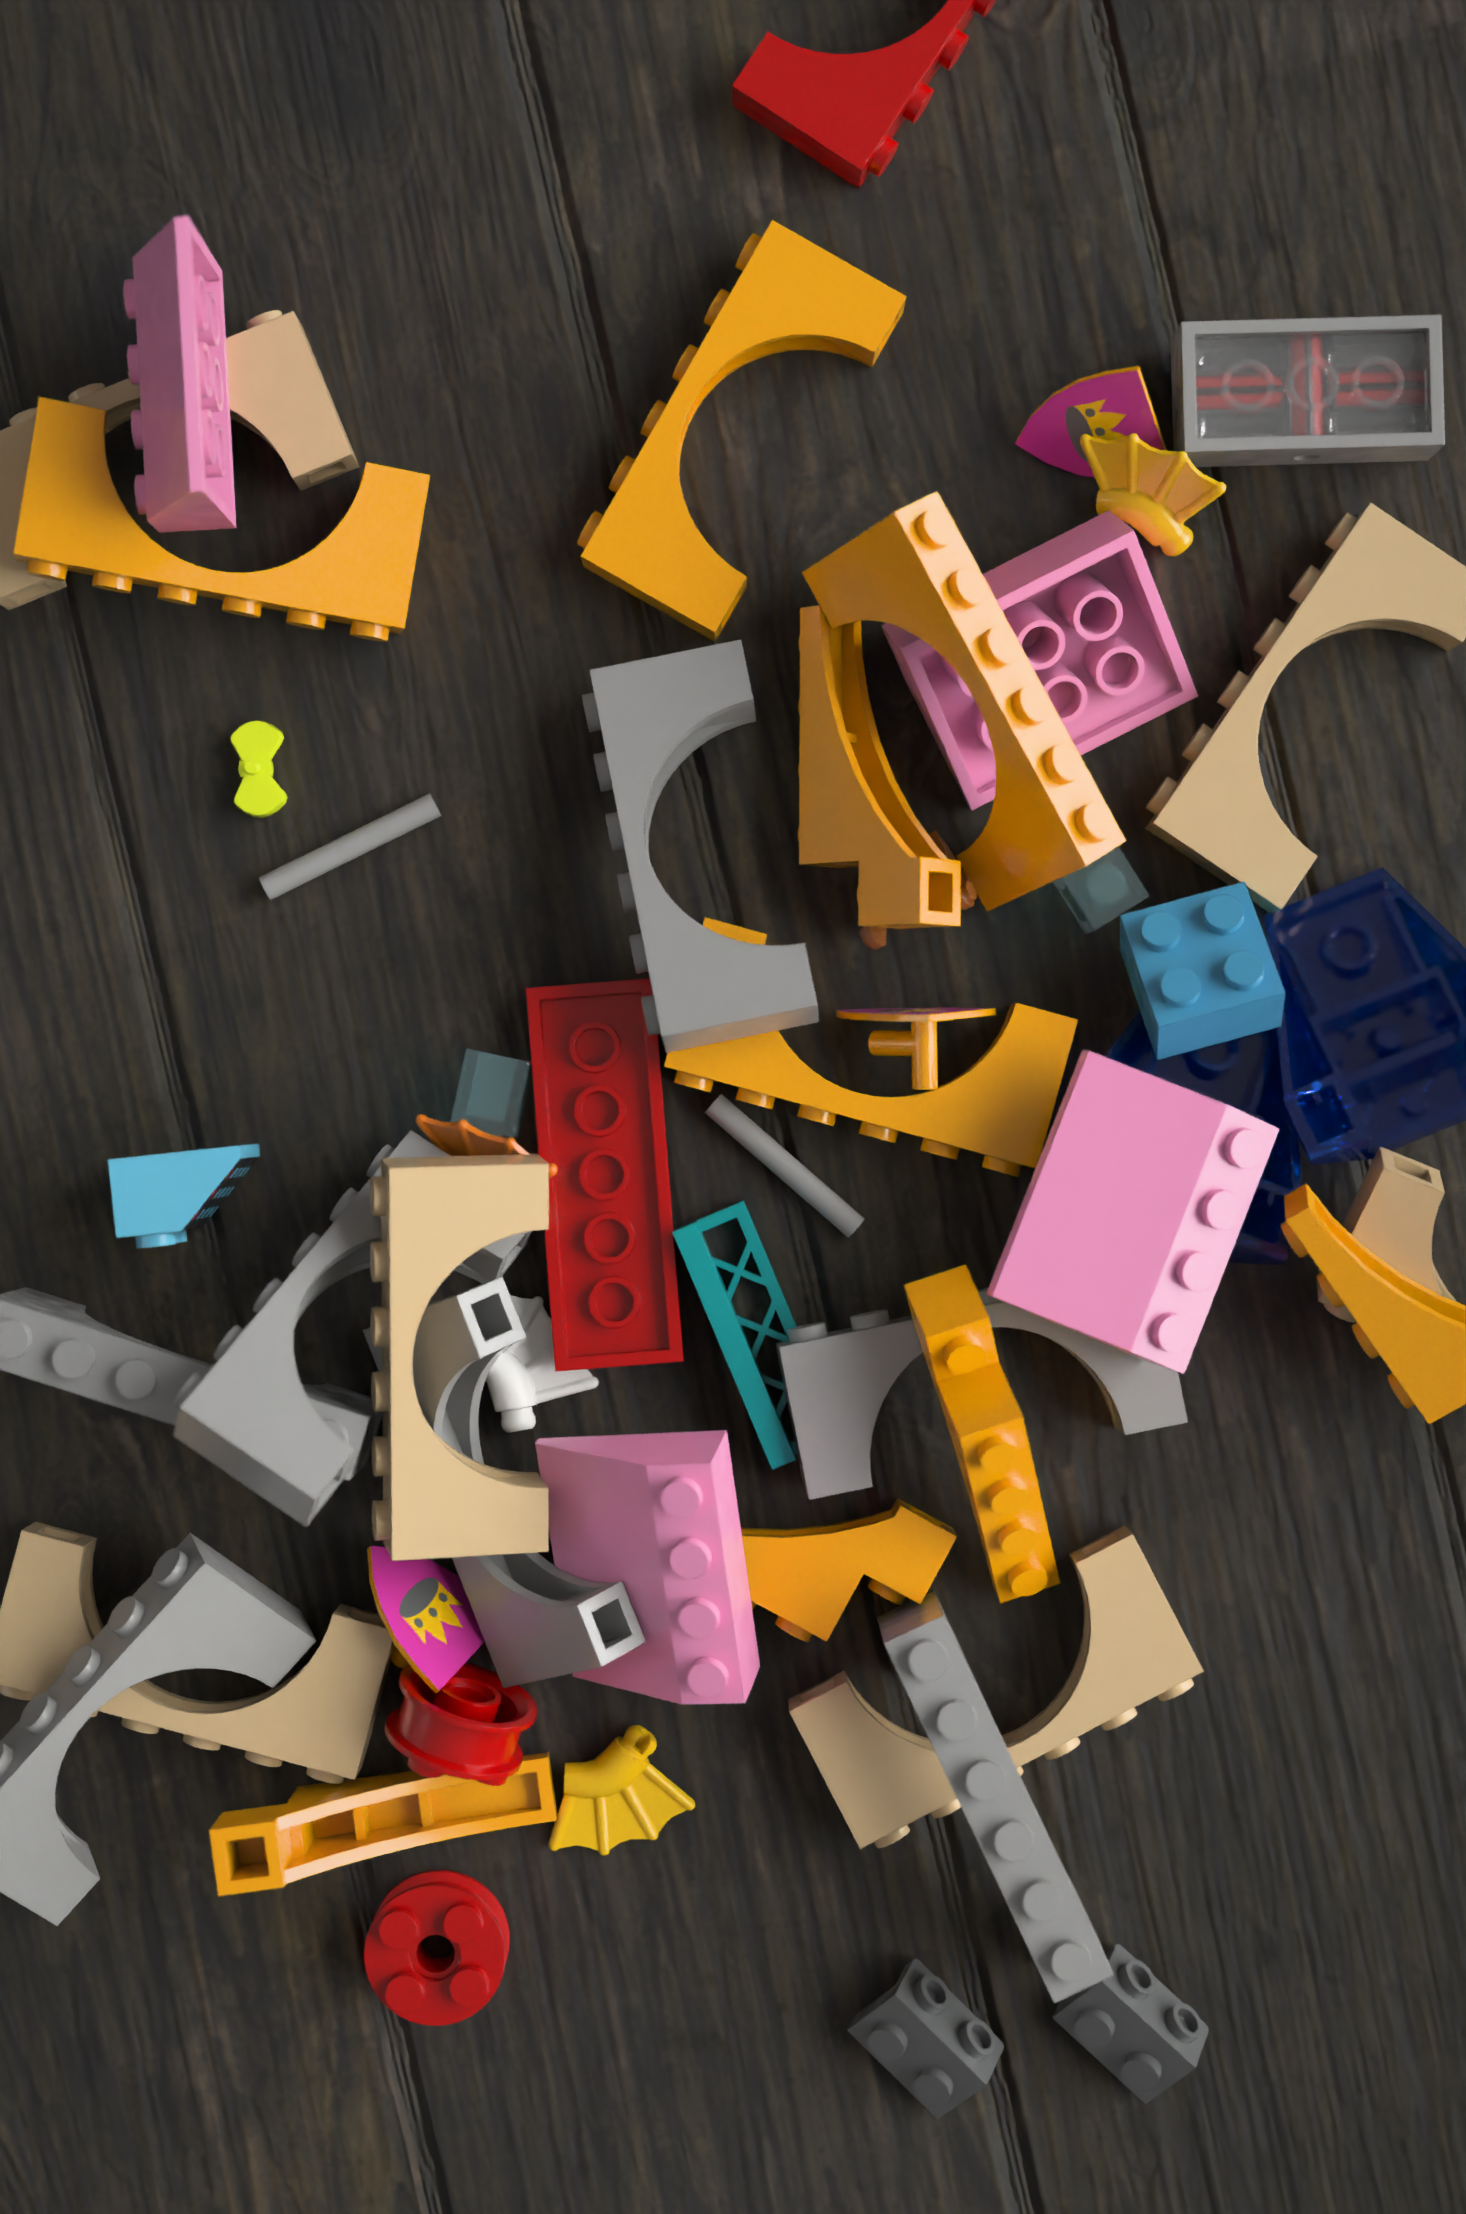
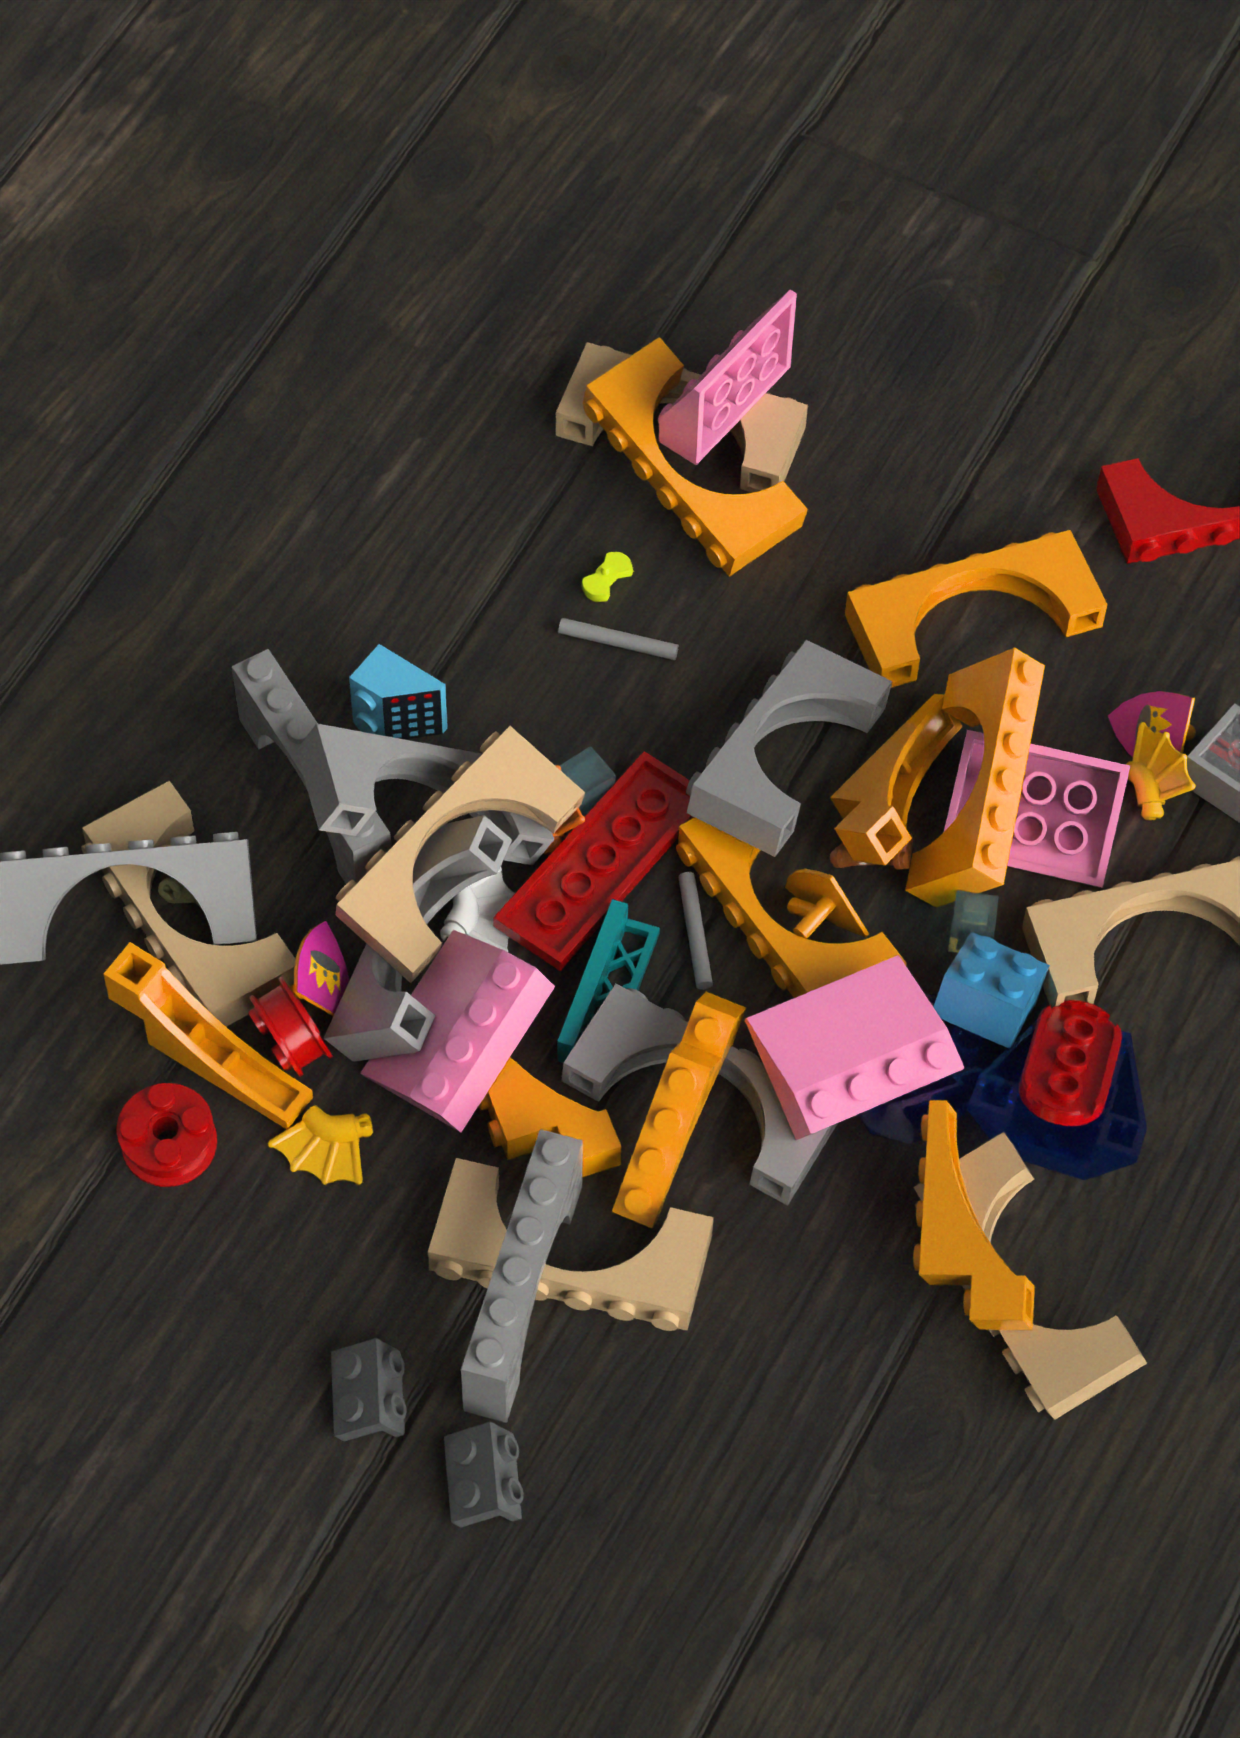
camera: 35 degrees right, 30 degrees down
none -> red tile [1019,1000,1122,1126]

